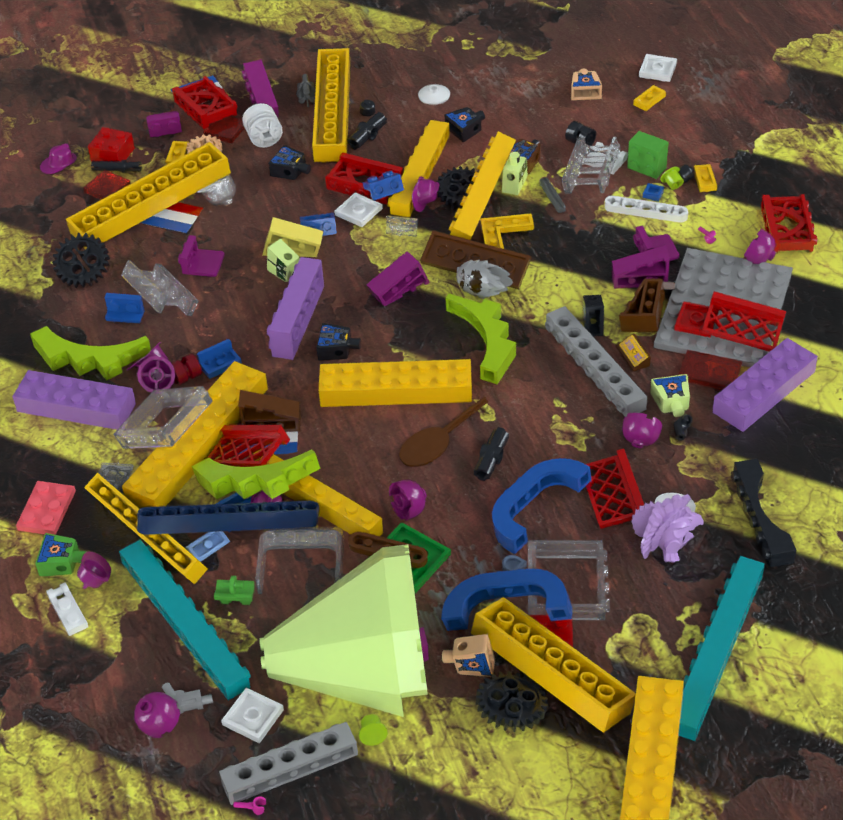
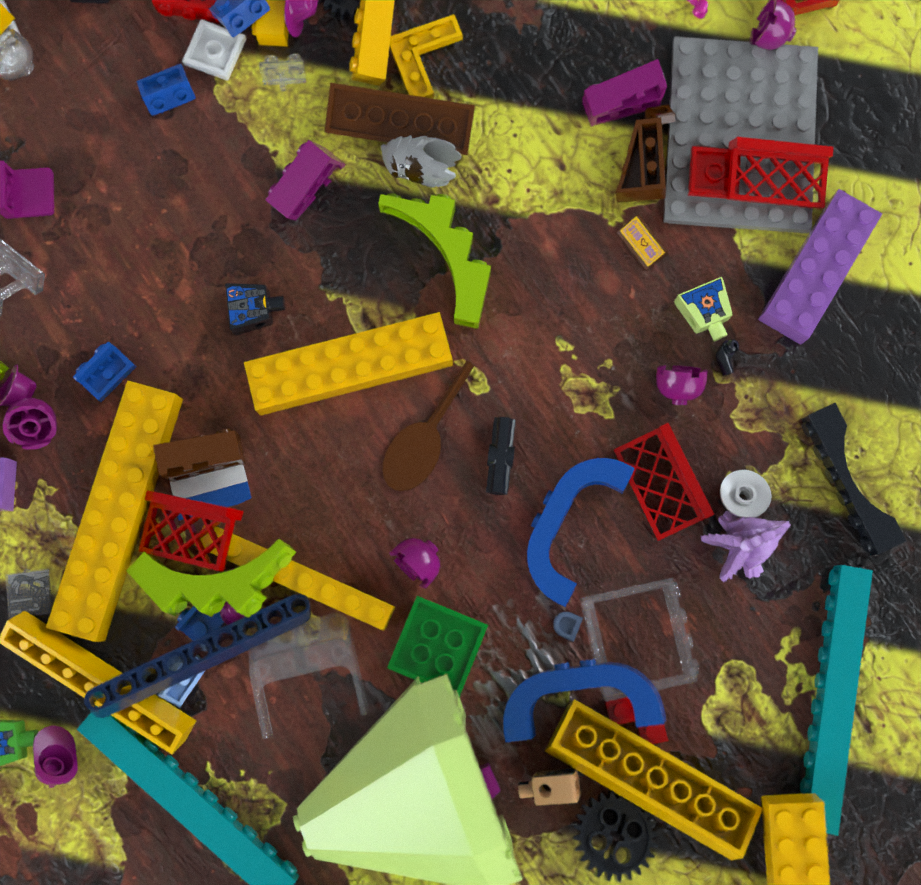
camera: 15 degrees left, 35 degrees up
white plate [46,582,88,636] -> none
clear window [113,386,213,449] -> none
dark red wheel [171,353,202,386] -> none
bright green hips [214,575,255,605] -> none
light yellow wedge [262,217,323,257] -> none
yellowish green torso [267,239,300,282] -> none
medium lavender brick [267,257,324,360] -> none
reddish brown plate [348,532,428,568] -> none
light grey brick [545,306,647,417] -> none
black torso [582,295,604,336] -> none
magenta bracket [633,225,679,261] -> none
clear red tile [679,350,743,389] -> none

